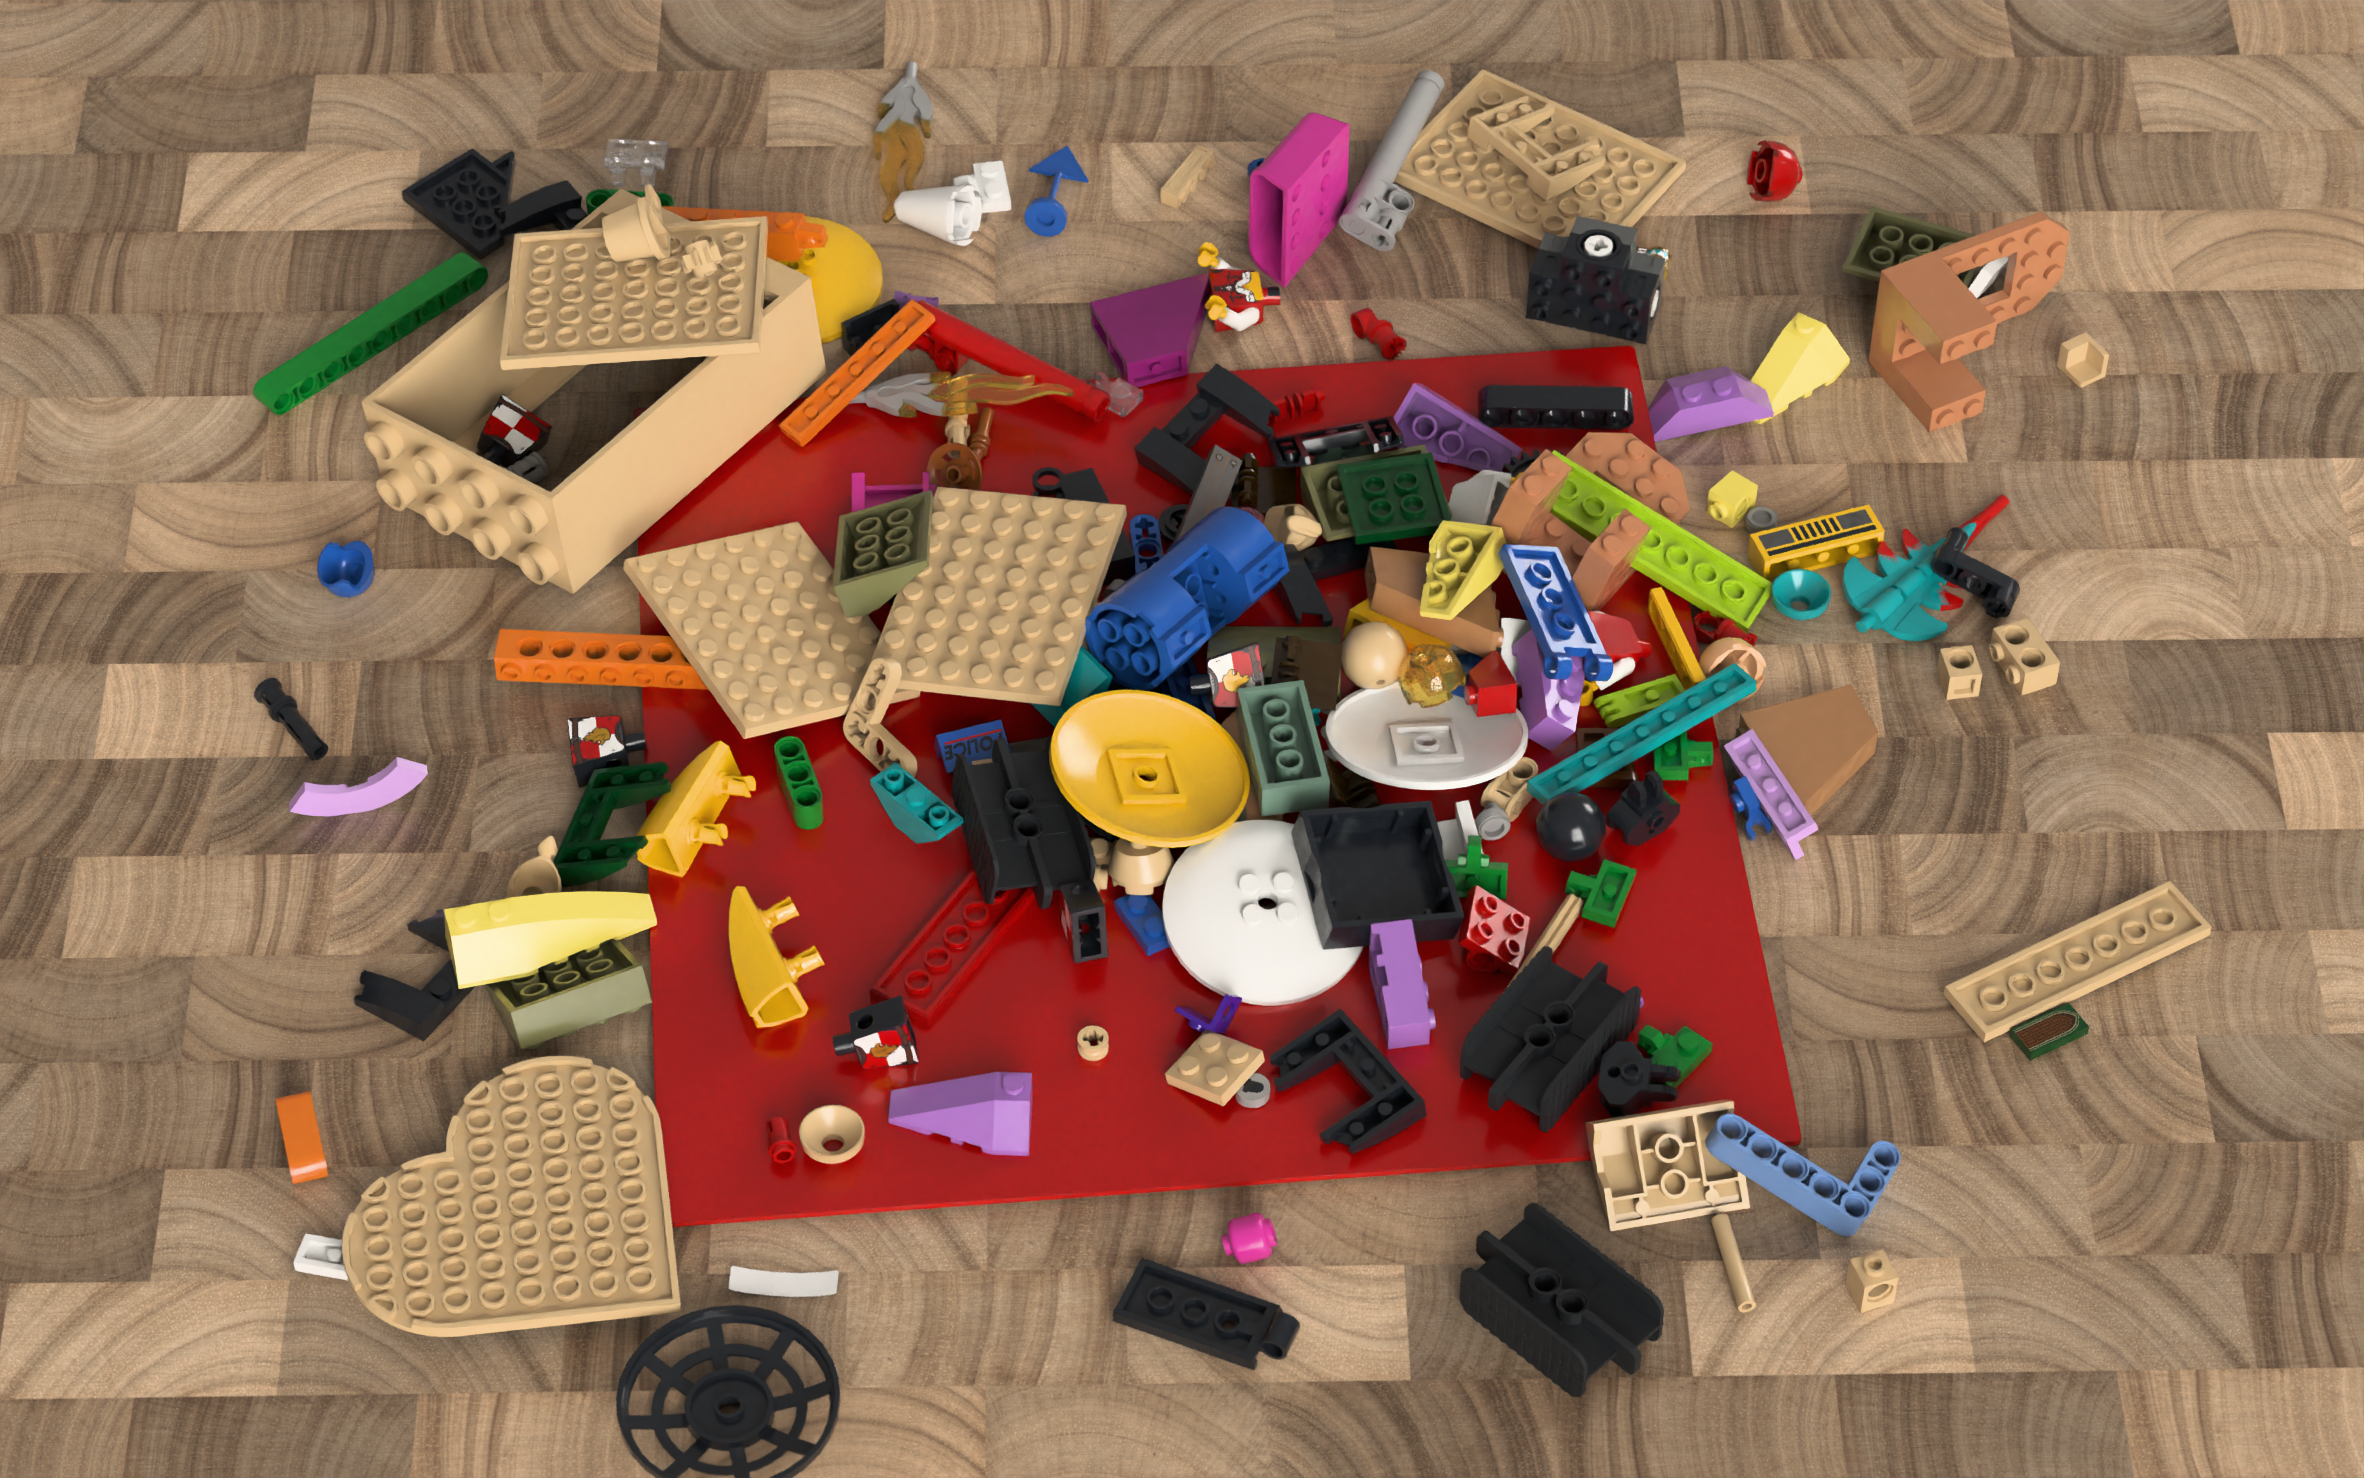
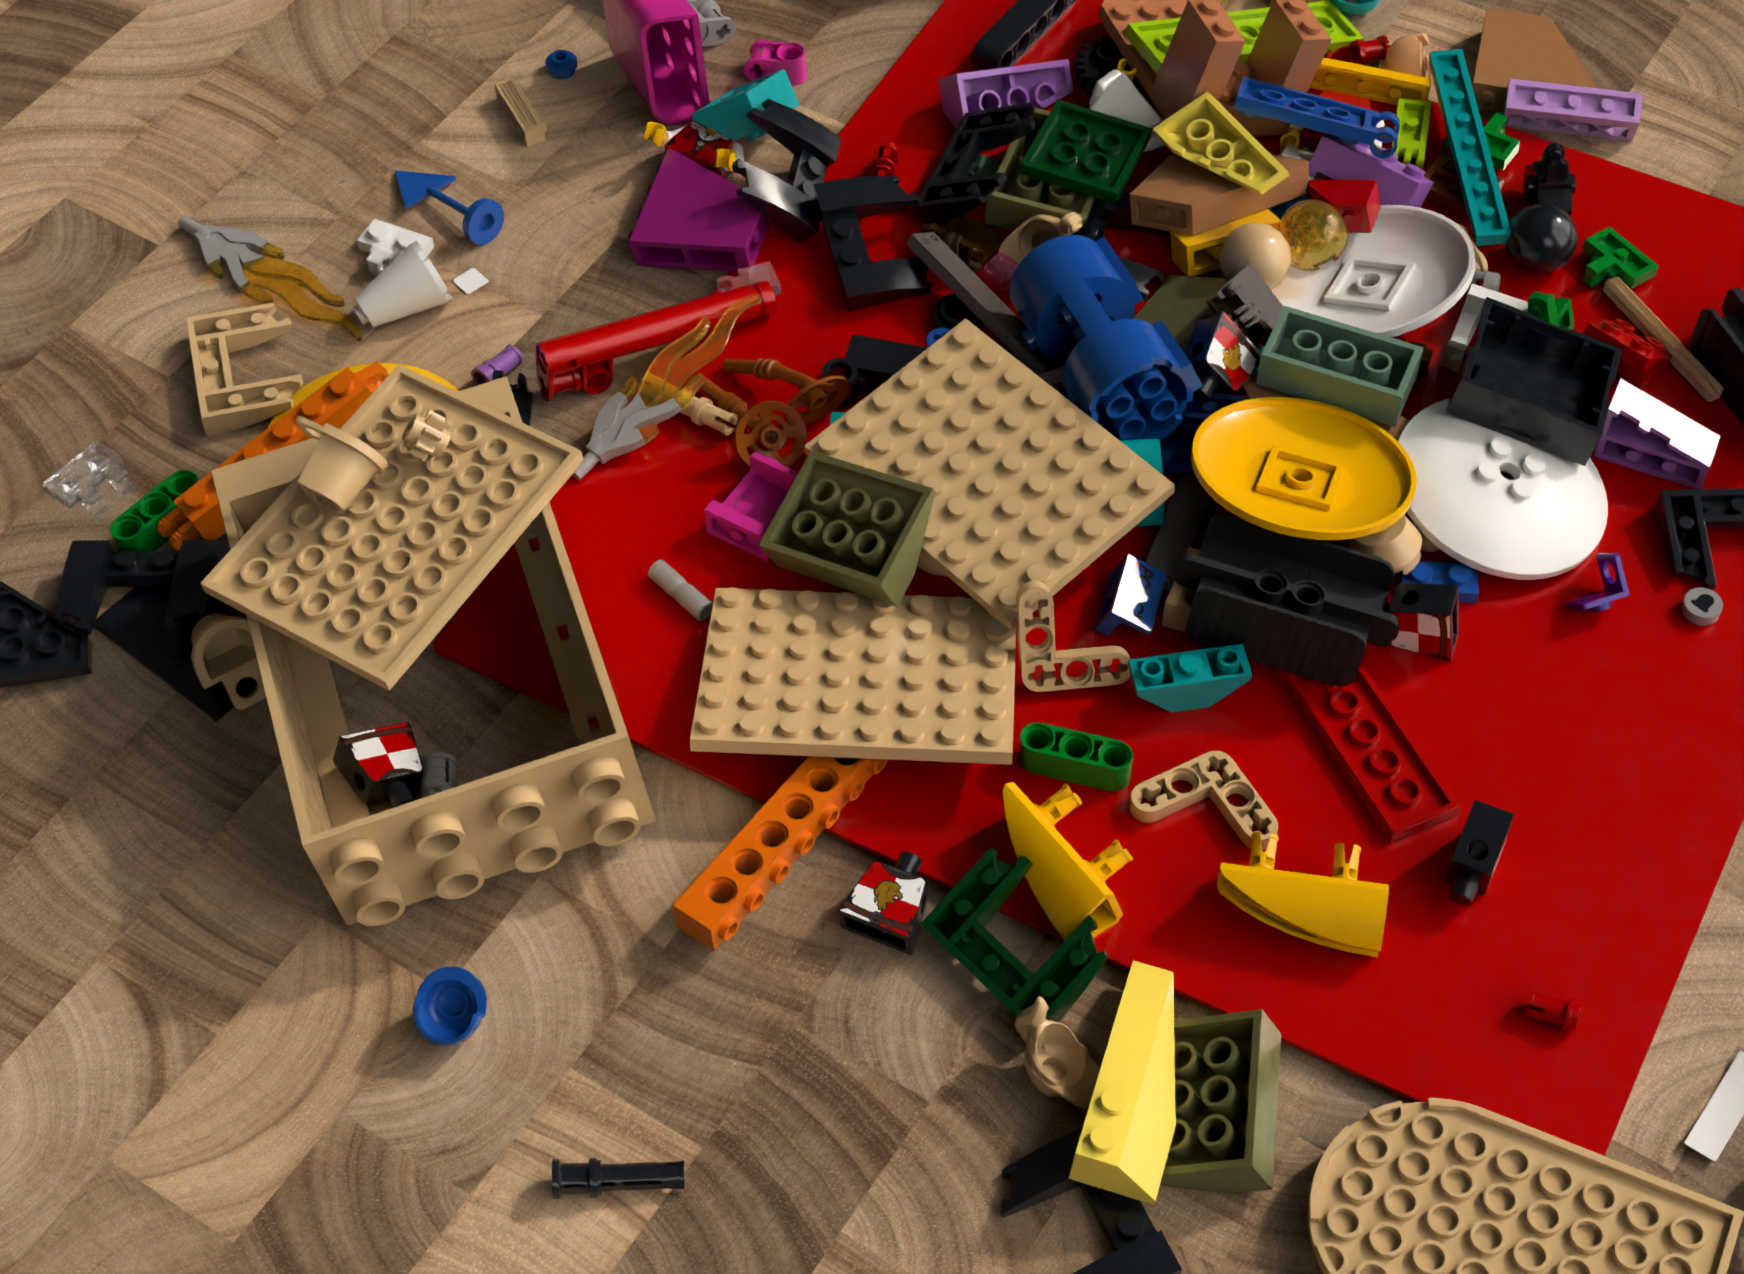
camera: 55 degrees left, 5 degrees up
green beam [253,252,489,415] -> none
lavender tile [289,757,428,817] -> none
orange tile [779,299,936,448] -> none
tan piece [799,1105,865,1164] -> none
medium lavender wedge [888,1072,1033,1156] -> none
tan bush [1077,1025,1109,1061] -> none
tan plate [1165,1029,1265,1106] -> none
red connector [1350,308,1407,361] -> none
blue plate [1729,776,1772,841] -> none
none -> tan wedge [186,303,303,437]
none -> white sticker [453,268,489,294]
none -> light grey piece [648,560,713,621]
none -> teal slope [691,68,800,141]
none -> dark orange dish [723,358,850,424]
none -> black wedge [732,99,842,243]
none -> dark pink piece [744,40,807,86]
none -> tan beam [1130,751,1278,850]

